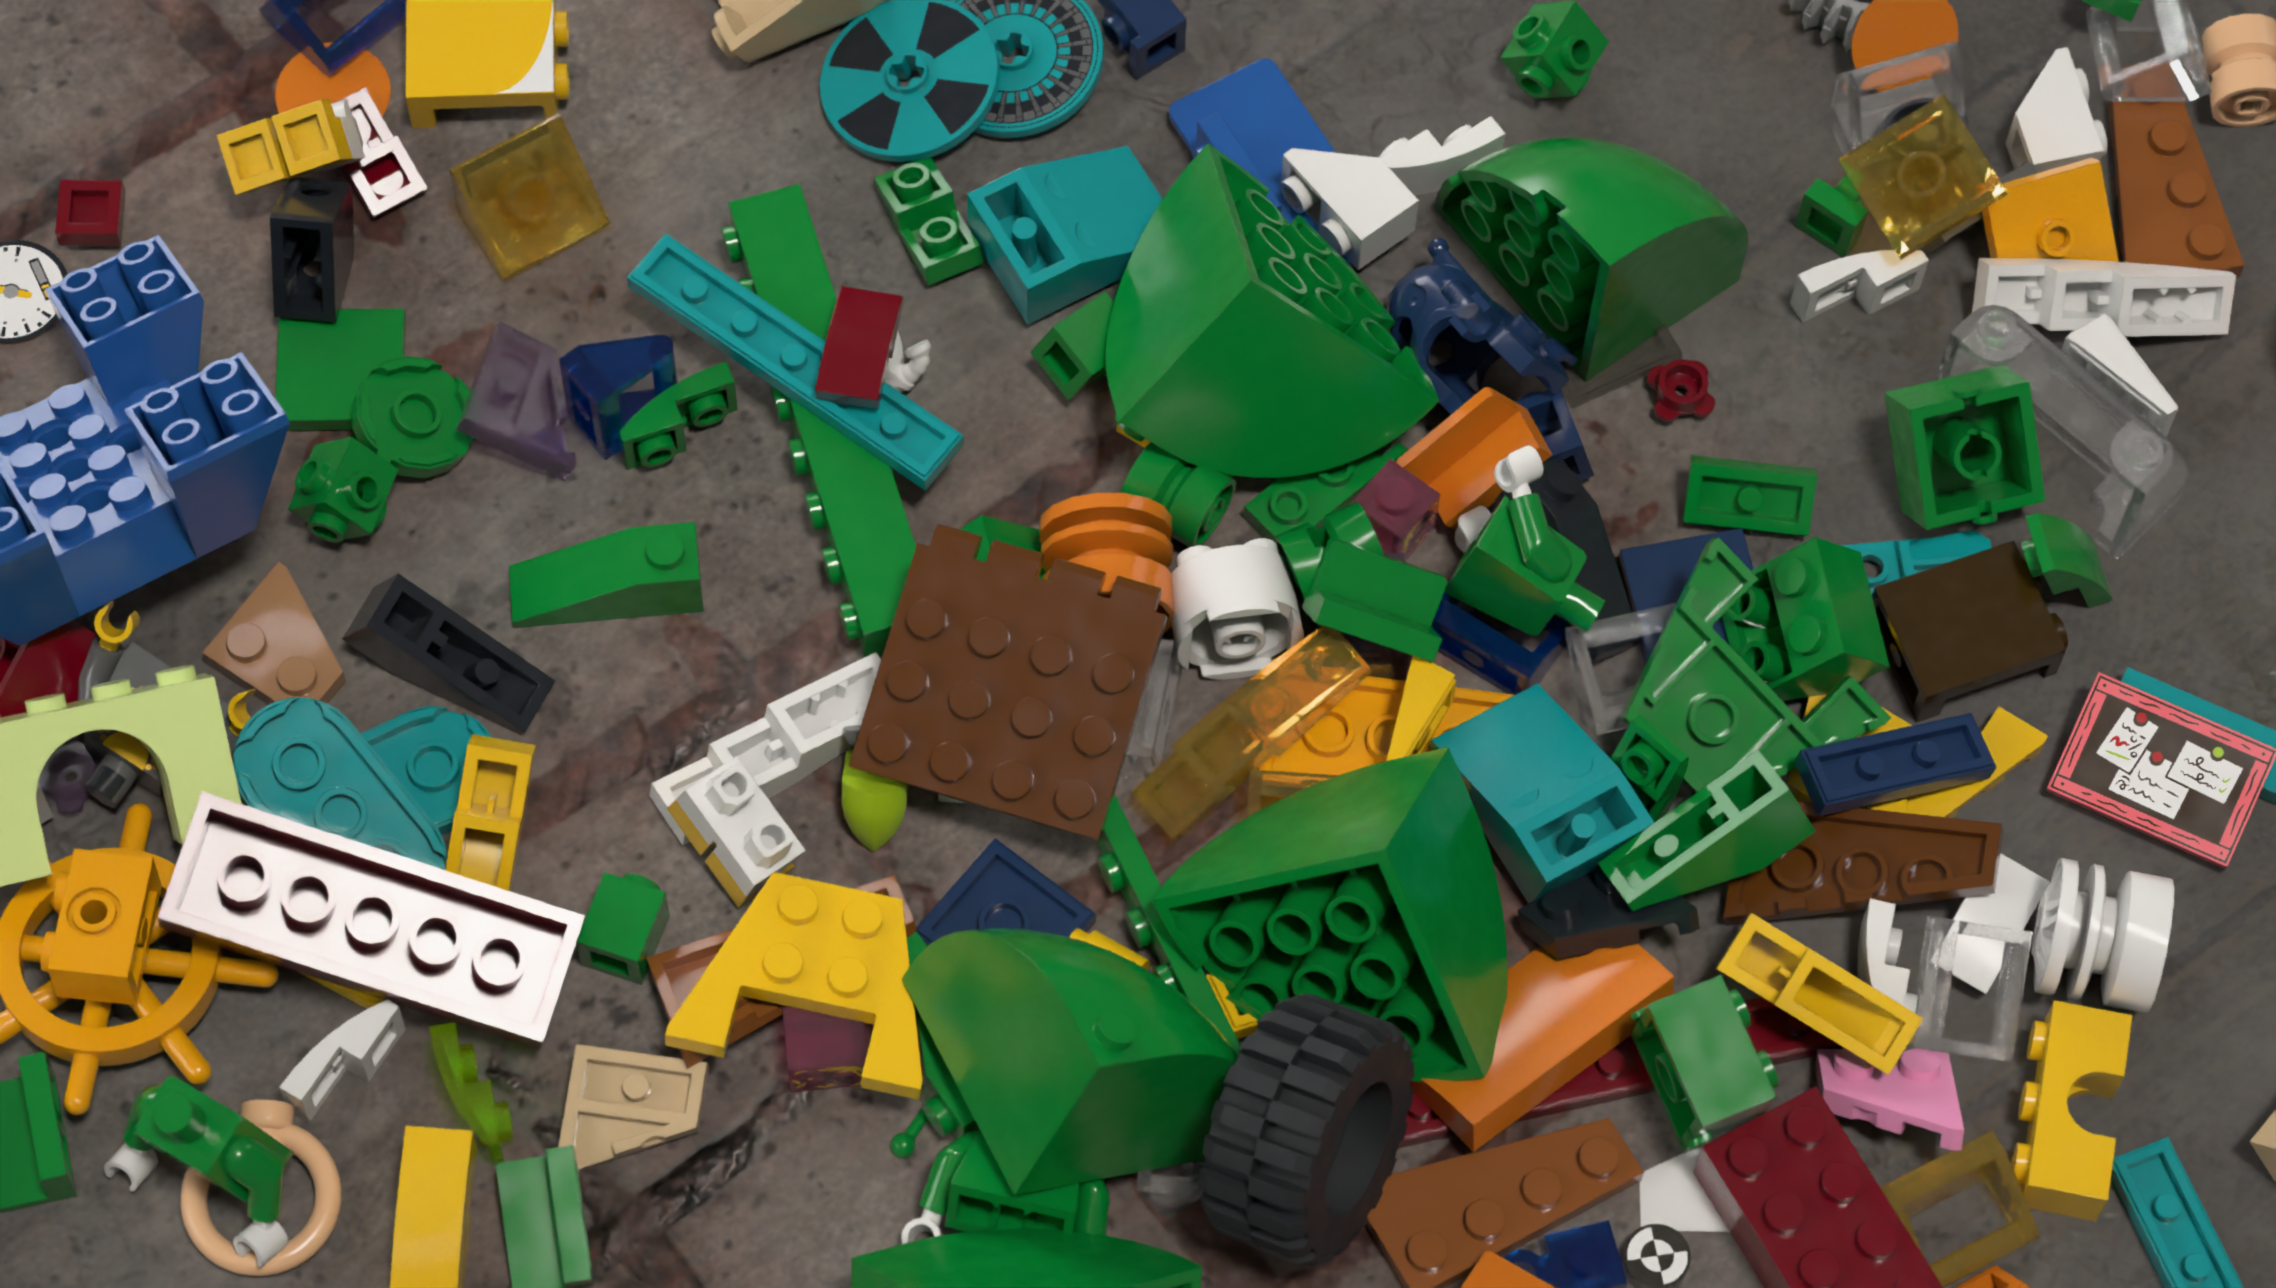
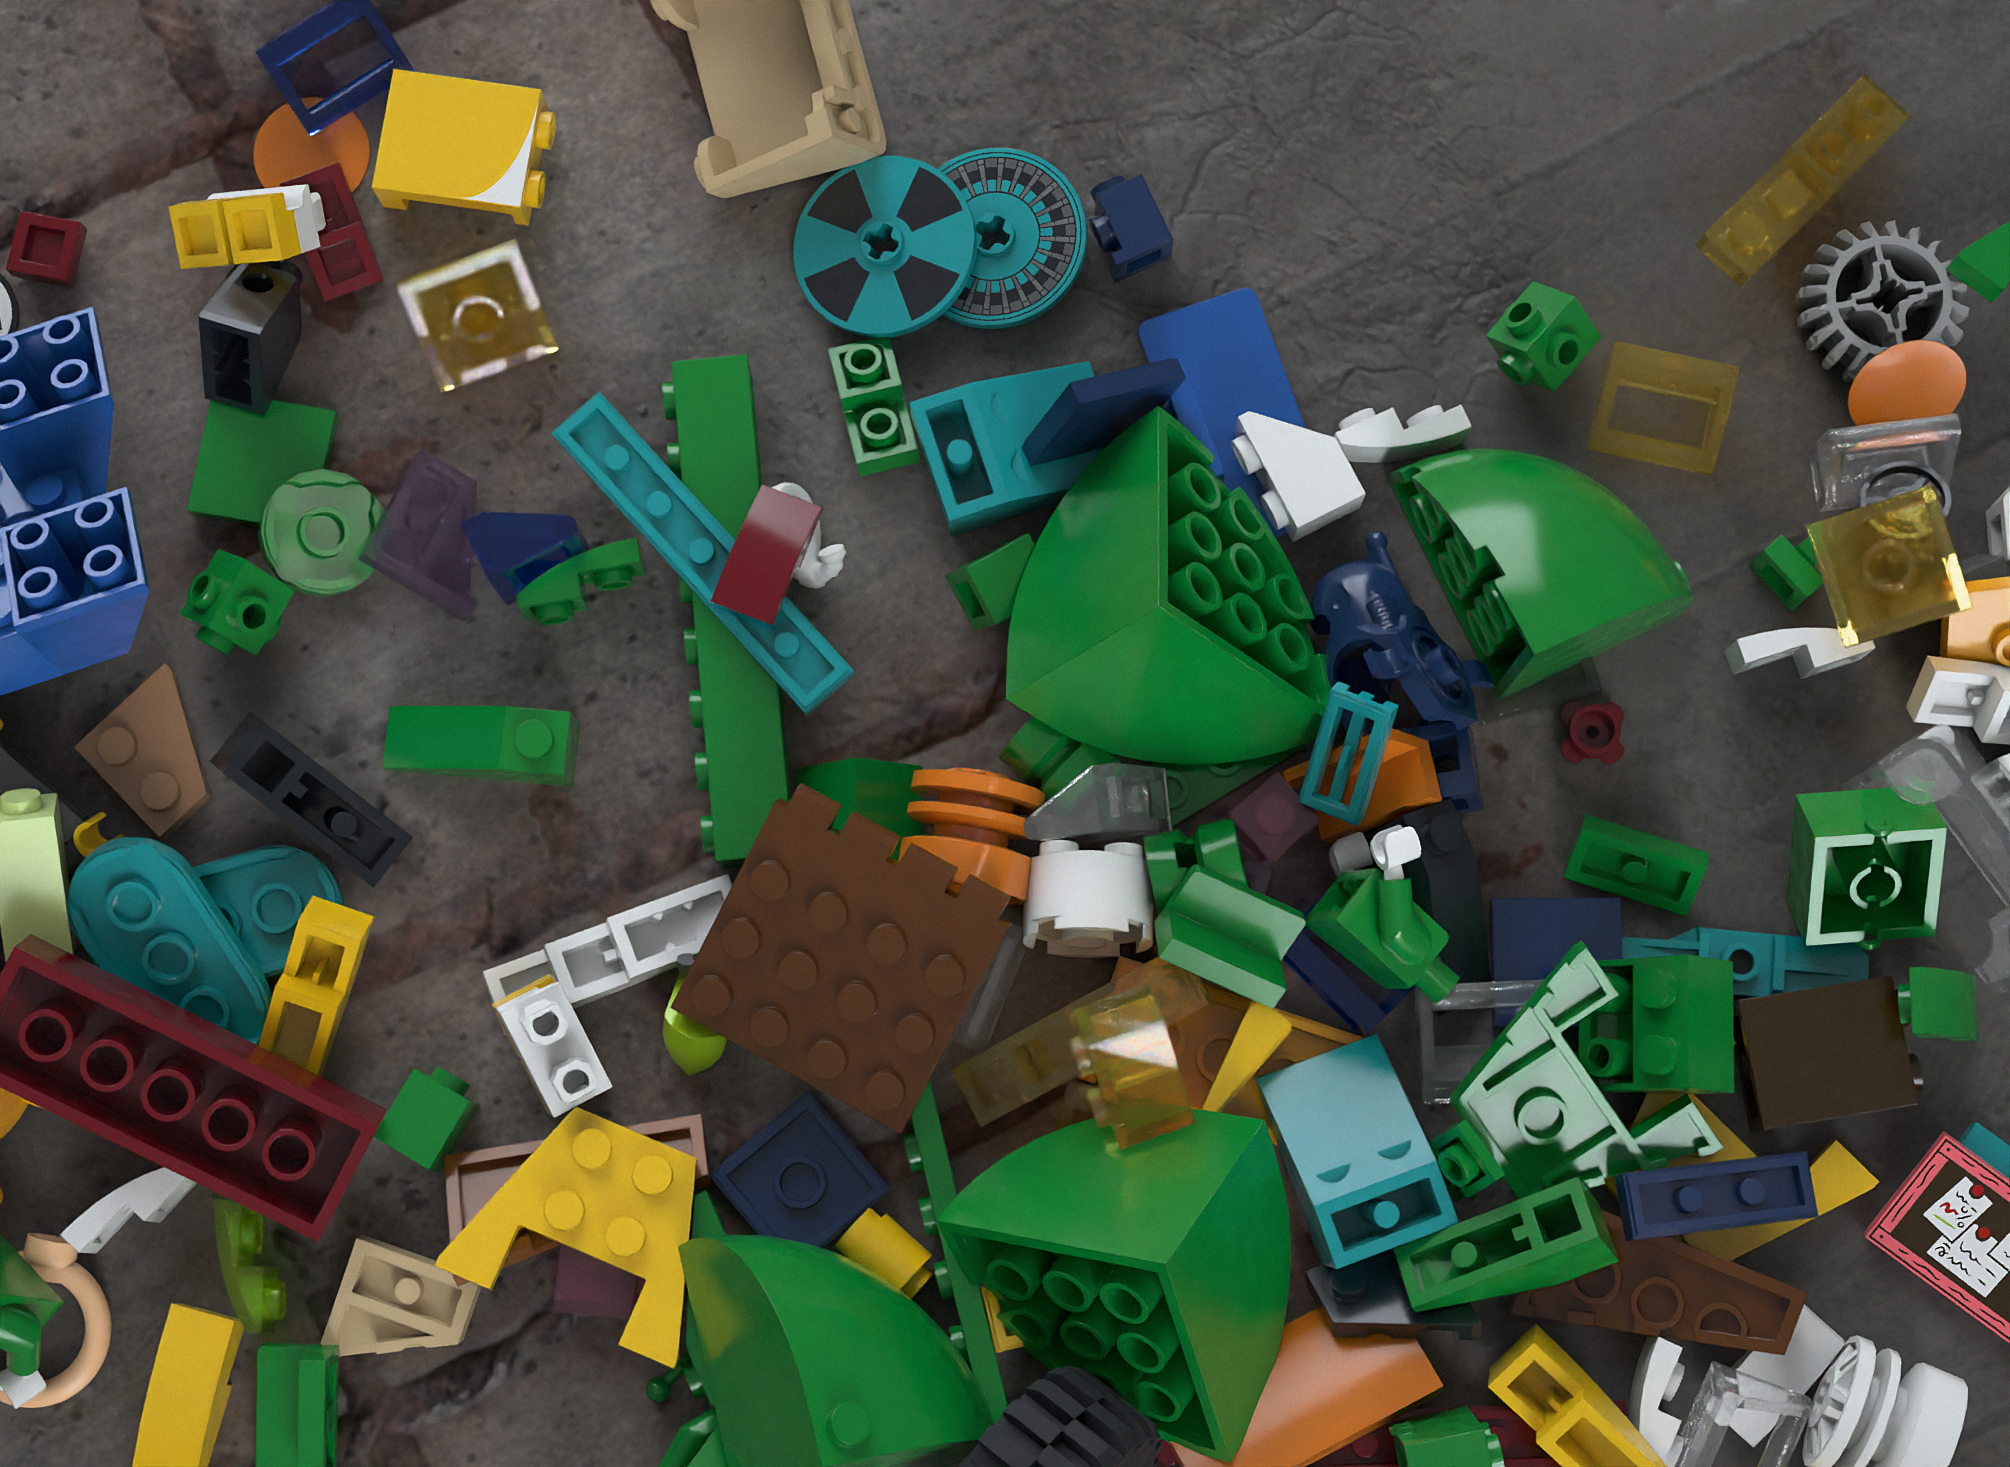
camera: 15 degrees right, 15 degrees up
none -> dark blue tile [1021,358,1186,466]
none -> clear tile [1024,763,1172,843]
none -> clear yellow brick [1069,983,1196,1149]
none -> teal tile [1298,681,1399,826]
none -> clear yellow tile [1587,341,1739,476]

